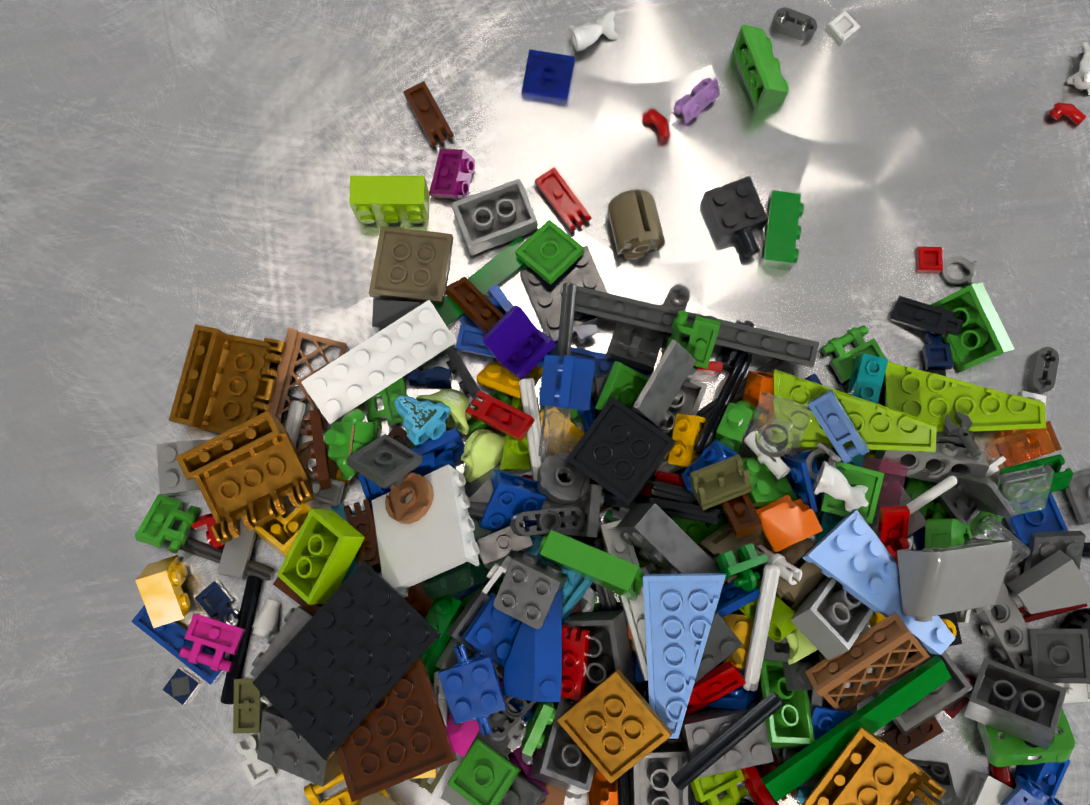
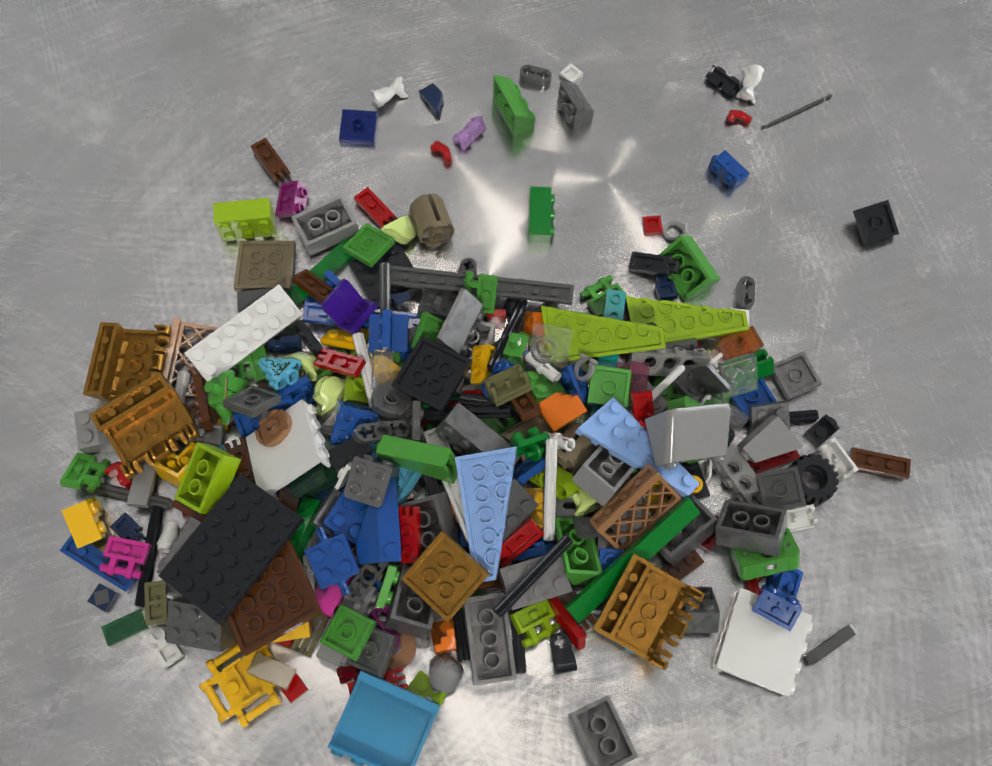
camera: 10 degrees left, 10 degrees down
black brick [701,176,768,257] -> none
medium blue plate [807,389,870,463] -> none
white animal [813,461,869,512] -> none
dark grey bar [943,412,981,457] -> none
none -> clear green tile [101,608,150,647]
none -> yellowish green hat [380,214,416,244]
none -> dark blue slope [419,83,444,116]
none -> flat silver slope [557,81,594,129]
none -> black hinge [706,65,740,96]
none -> blue bracket [709,150,750,189]

